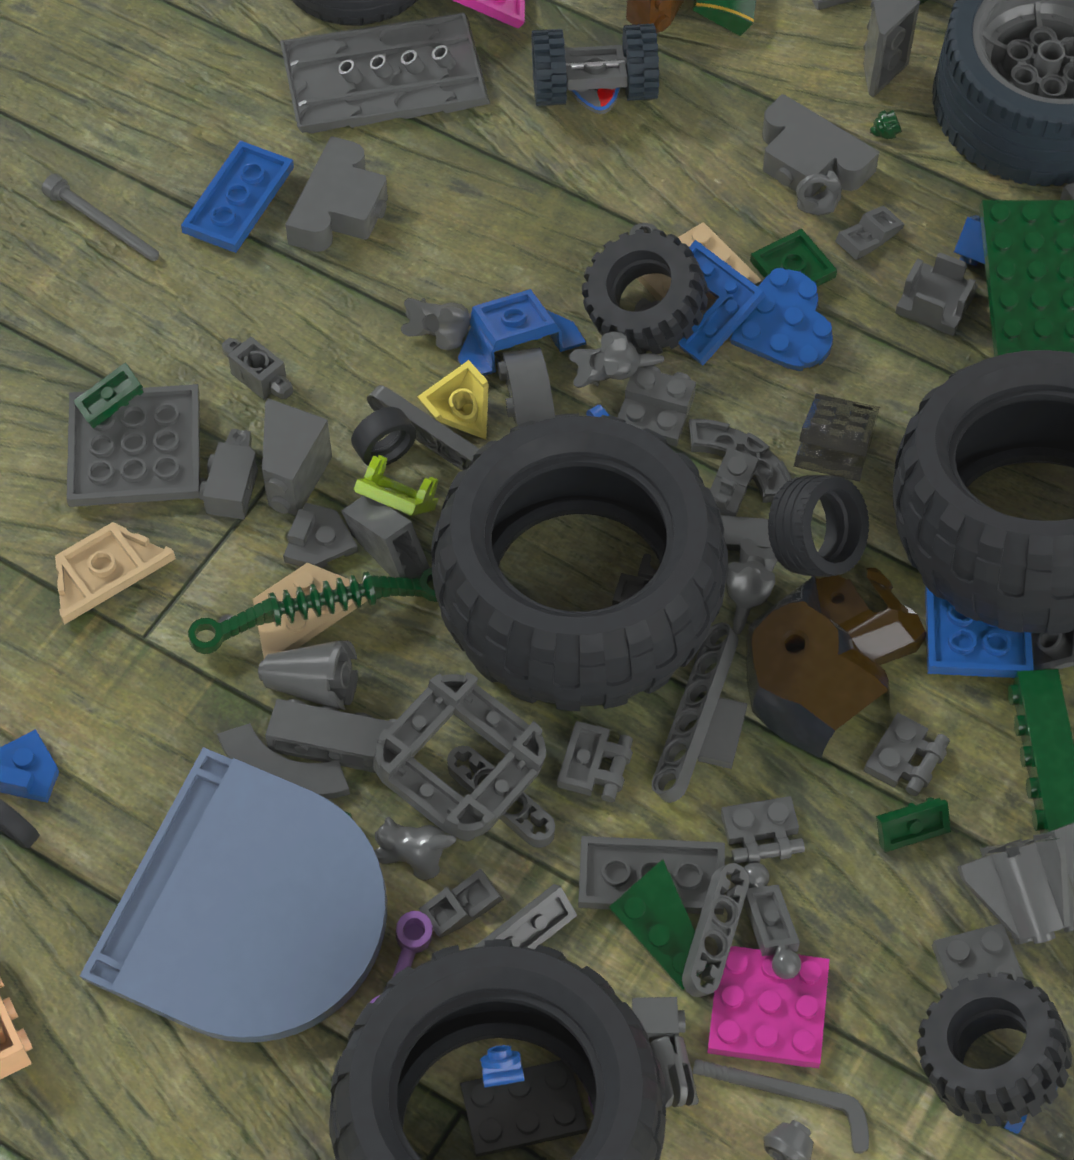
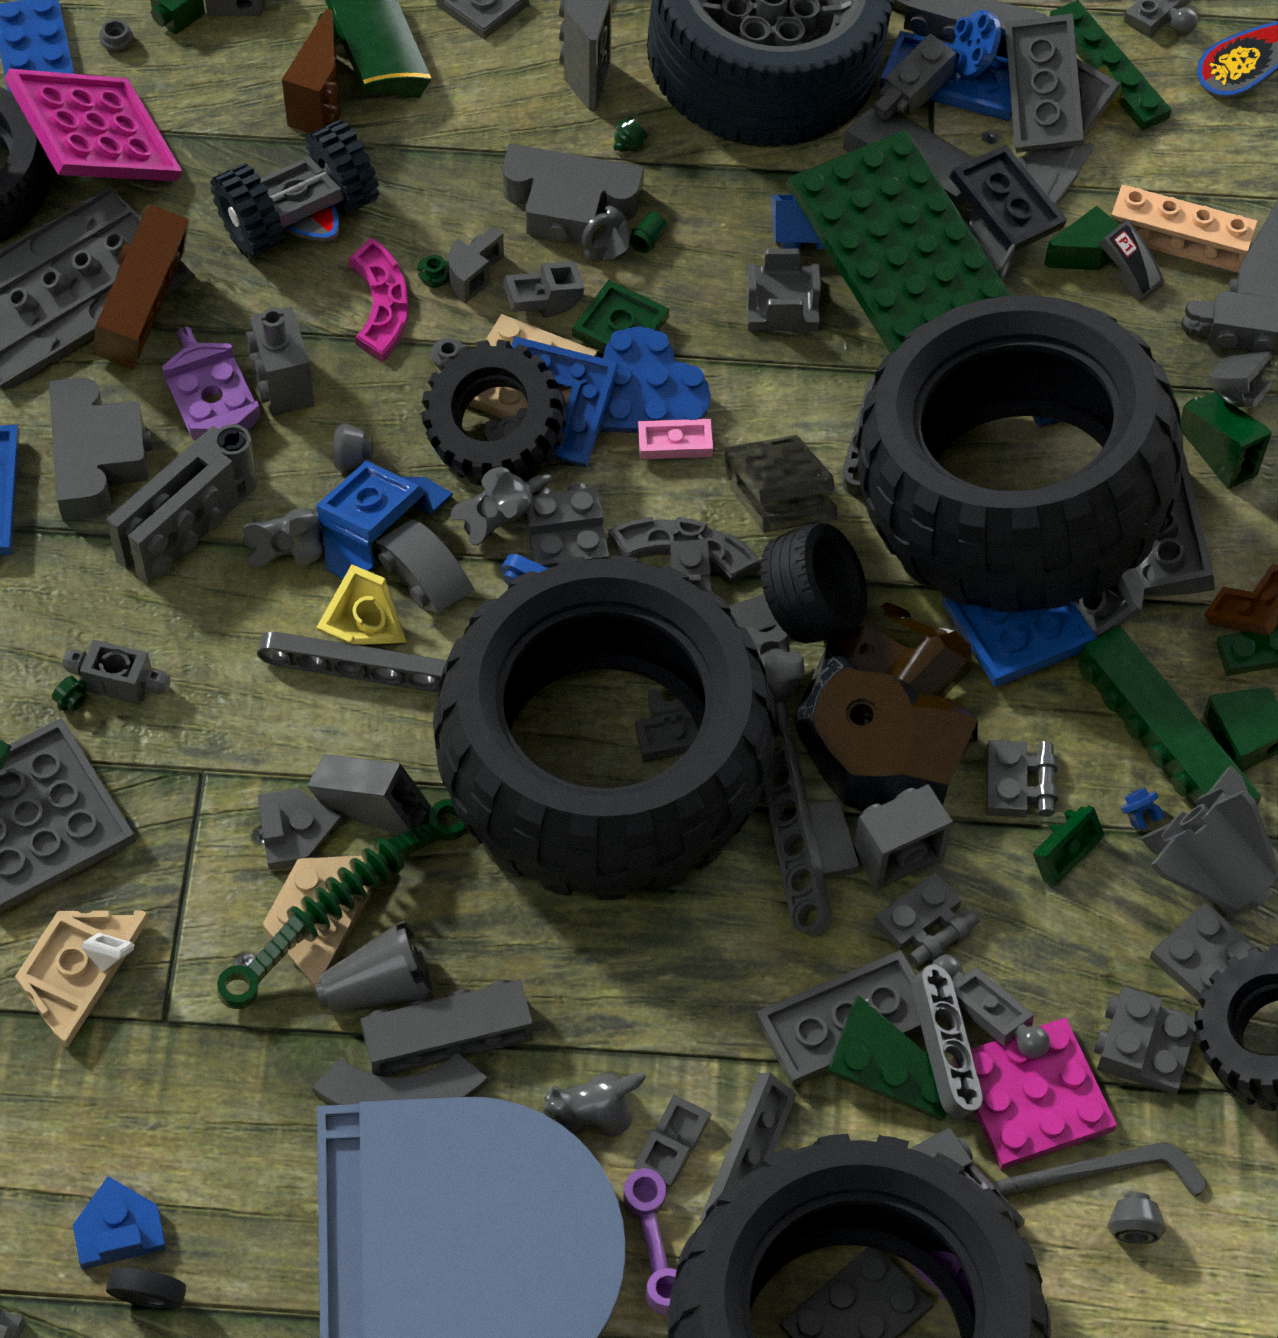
camera: 30 degrees left, 0 degrees up
dark grey hinge [199,429,258,520] -> none
dark grey slope [262,398,332,516] -> none
black tyre [351,407,417,466] -> none
lime piece [354,455,439,516] -> none
dark grey plate [373,672,546,841] -> none
dark grey beam [447,746,555,848] -> none
blue plate [480,1045,524,1088] -> none
dark grey plate [557,721,633,802] -> none
dark grey slope [835,205,904,260] -> none
none -> dark green plate [52,676,88,711]
none -> white slope [81,933,135,972]
none -> reddish brown brick [93,203,189,370]
none -> dark grey hinge [106,424,257,585]
none -> medium lavender plate [162,327,261,440]
none -> dark grey brick [246,307,315,416]
none -> dark grey cone [333,423,373,473]
none -> dark pink tile [349,237,409,362]
none -> dark green plate [417,255,449,288]
none -> dark grey brick [448,226,504,303]
none -> dark grey brick [503,261,585,318]
none -> dark green piece [630,212,668,253]
none -> bright pink plate [638,419,713,459]
none -> dark grey brick [854,784,953,891]
none -> dark grey plate [1093,986,1196,1096]
none -> blue plate [1120,787,1164,830]

